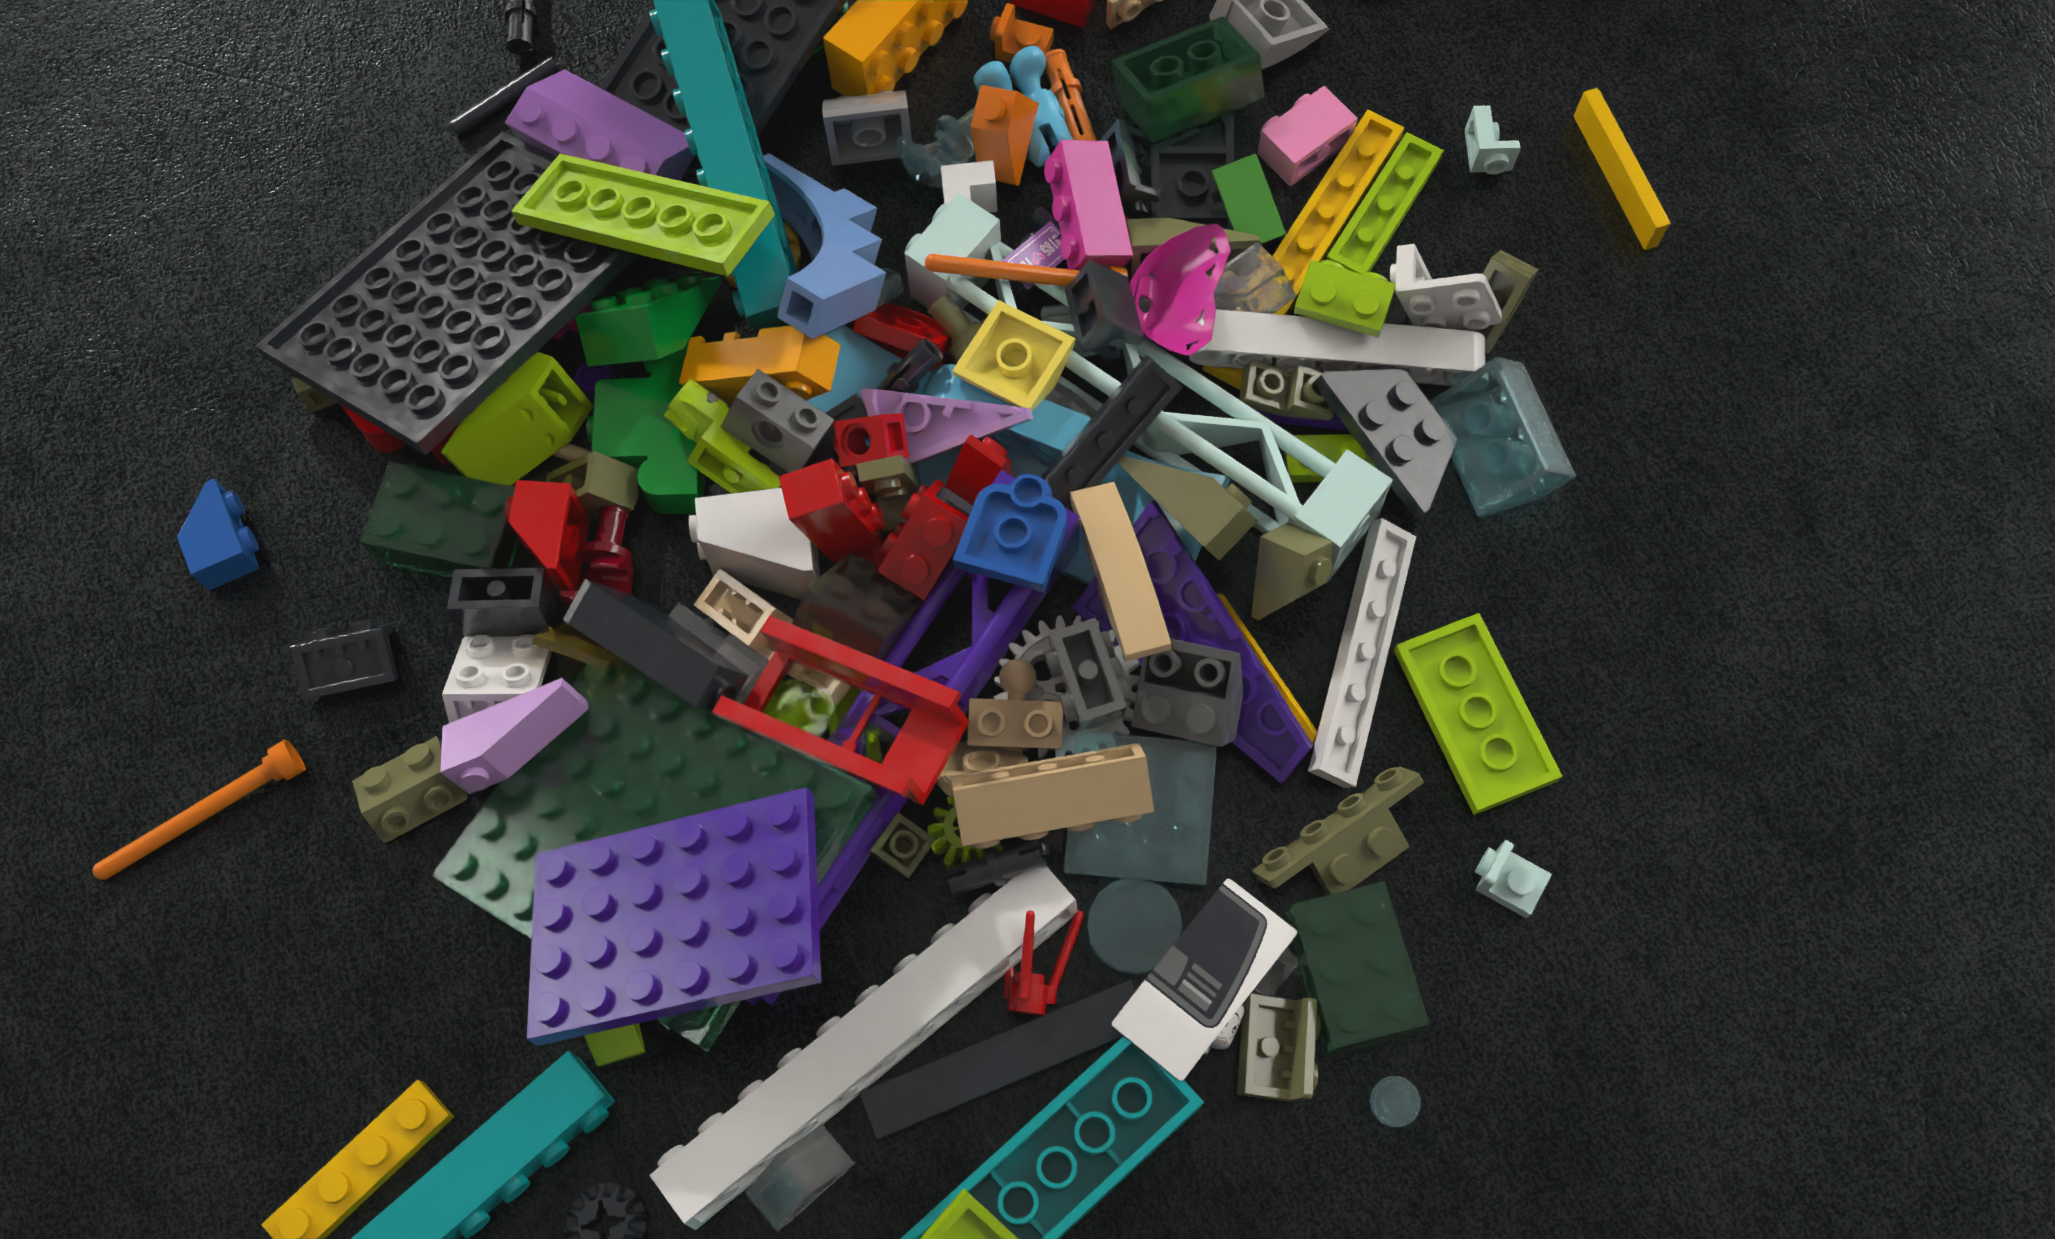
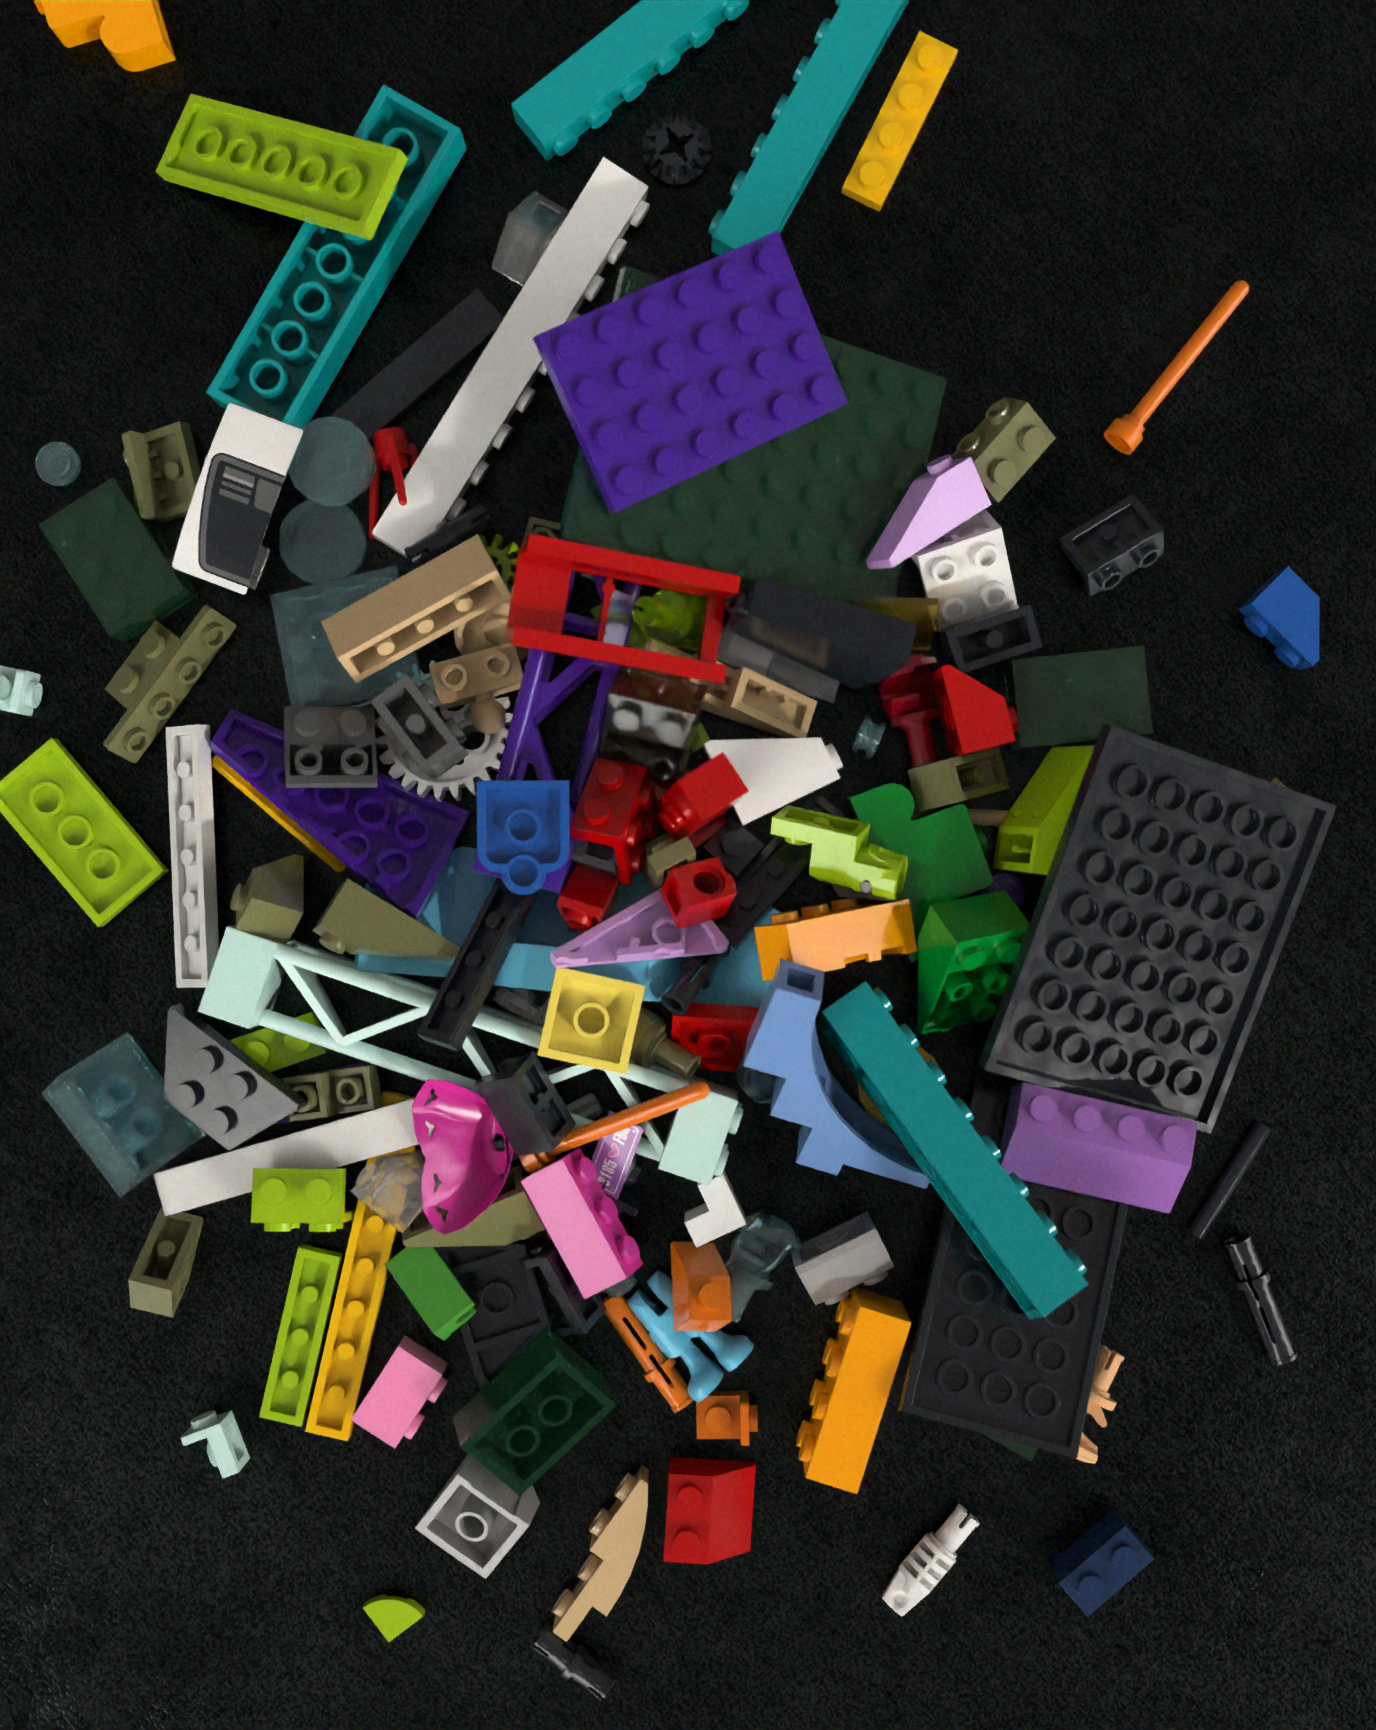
camera: 165 degrees right, 20 degrees up
lime plate [511,153,775,276] -> none
dark grey brick [721,369,834,473] -> none
tan slope [1070,482,1171,661] -> none
white bracket [1390,244,1502,330] -> none
yellow tile [1574,88,1670,250] -> none
none -> clear light blue tile [287,417,376,507]
none -> clear light blue bush [851,714,887,758]

